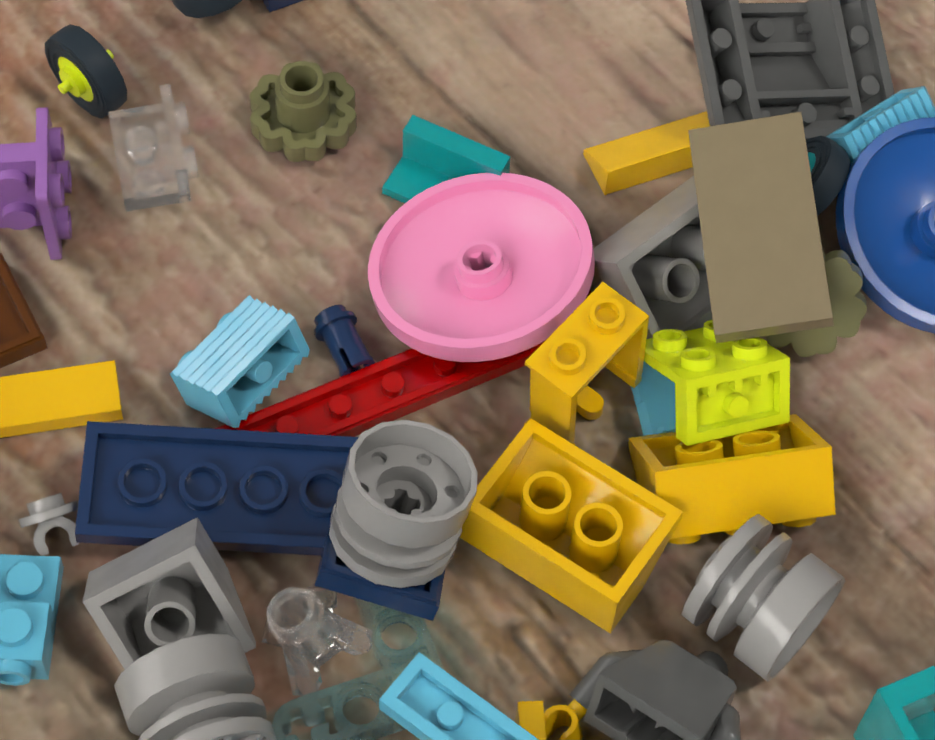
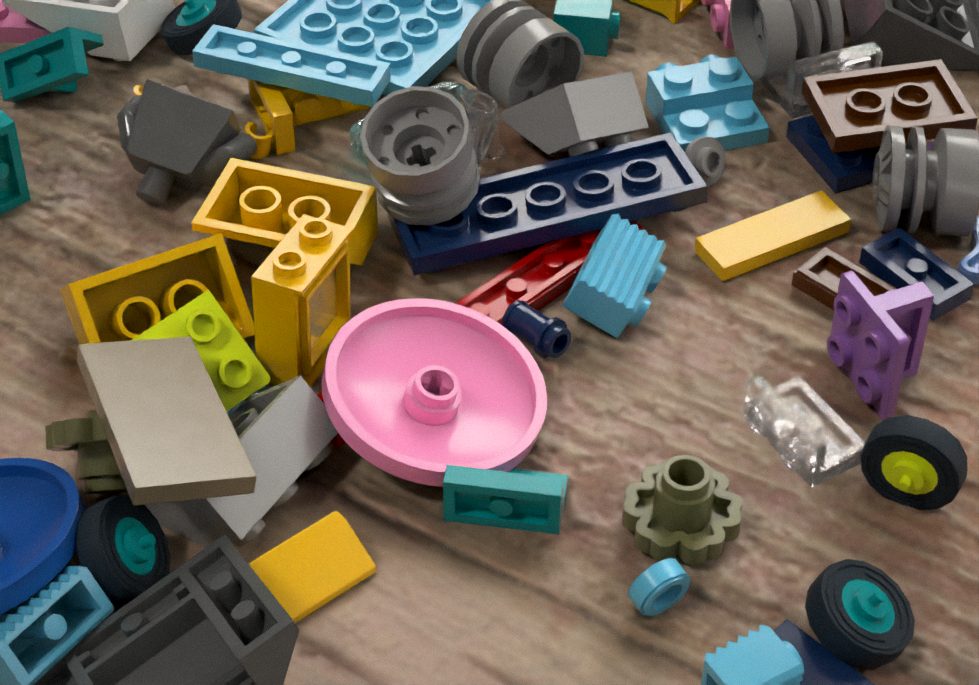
camera: 165 degrees right, 15 degrees down
light grey wheel [681,514,845,682] -> none
none -> medium azure tile [628,558,690,616]

